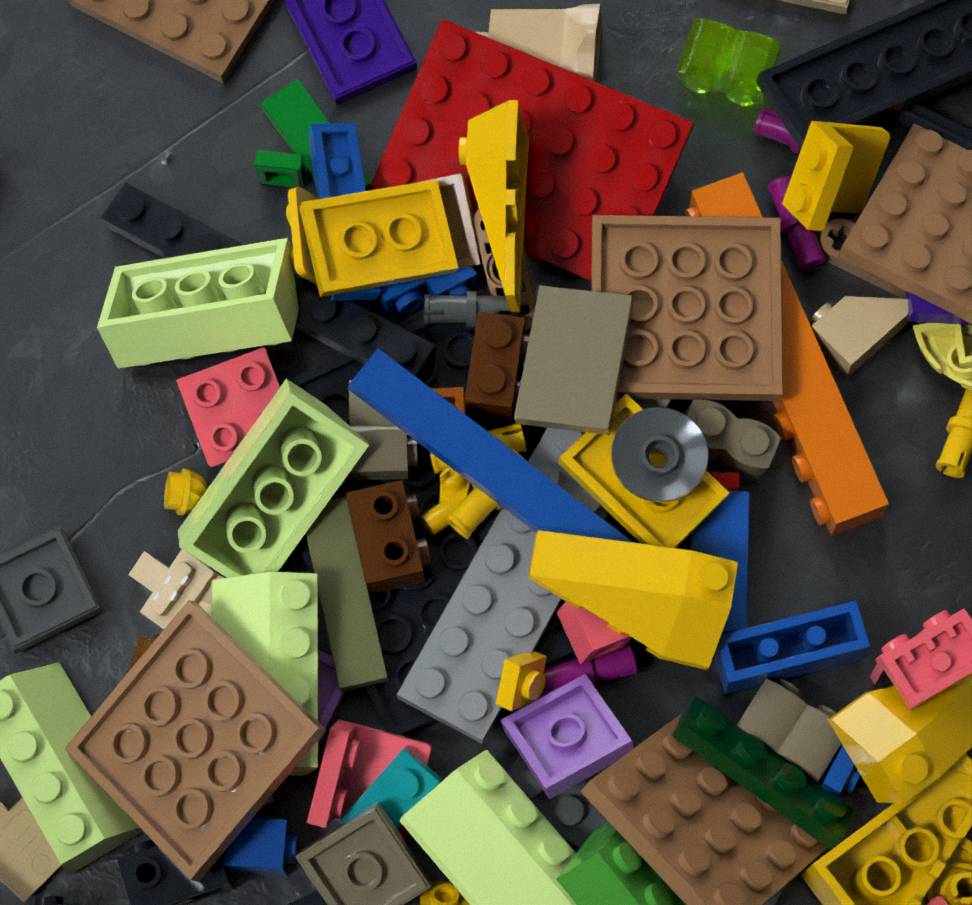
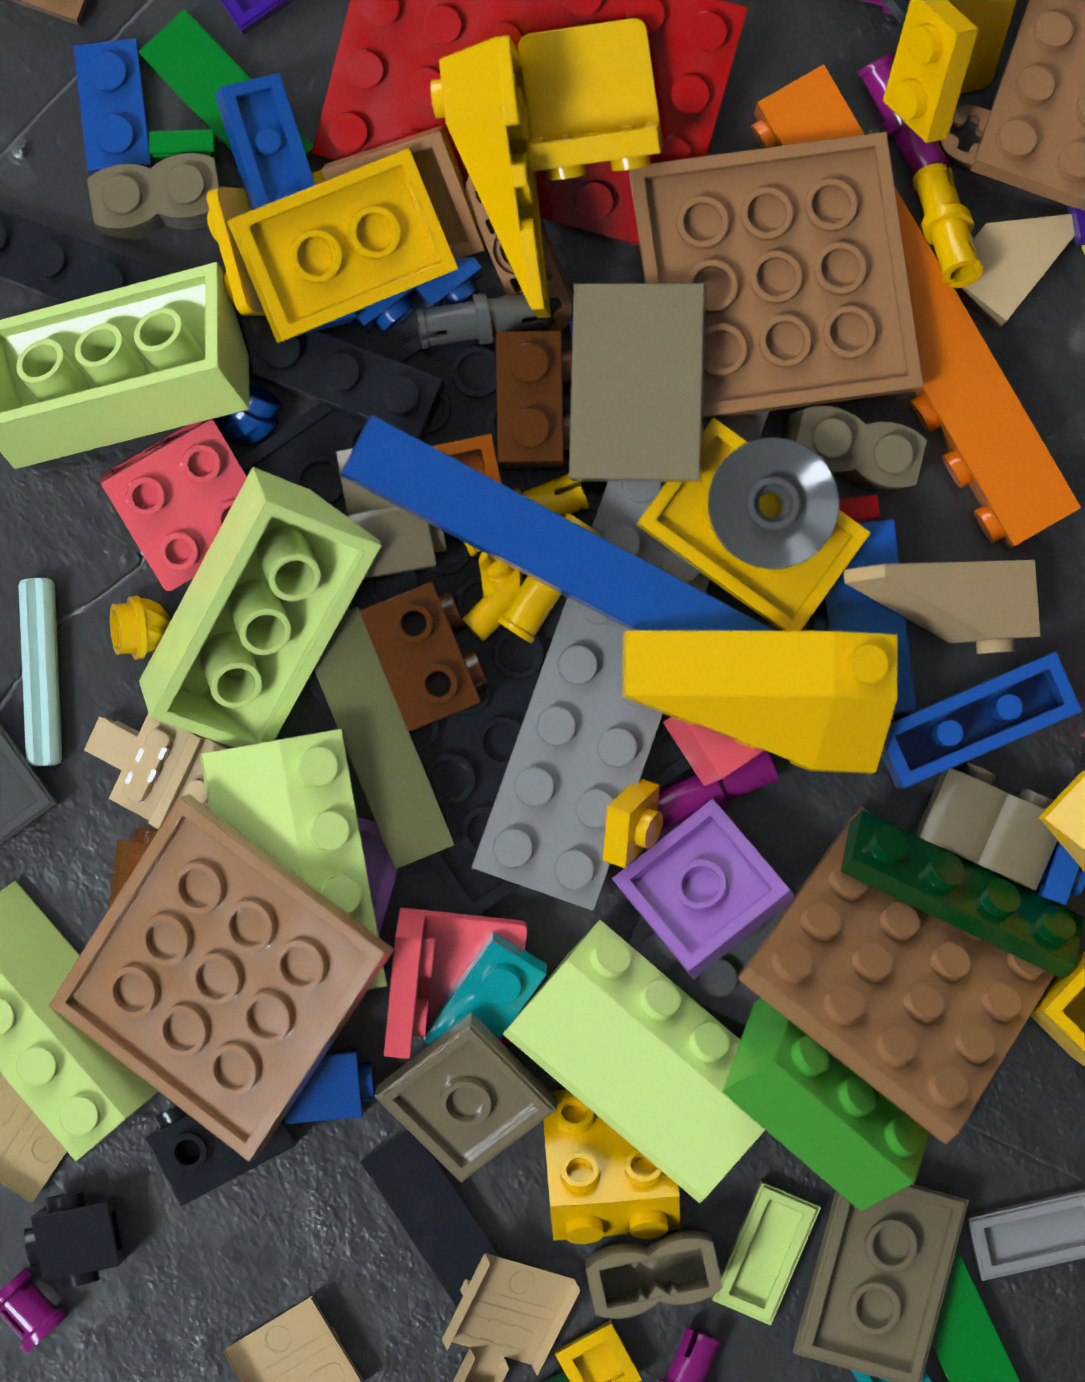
camera: 15 degrees left, 15 degrees up
none -> light aqua axle [18,578,62,766]
none -> blue plate [73,38,153,175]
none -> dark tan brick [87,153,223,240]
none -> blue plate [217,381,281,444]
none -> yellow bracket [518,18,664,180]
none -> tan slope [844,560,1041,654]
none -> yellow pin [912,163,984,288]

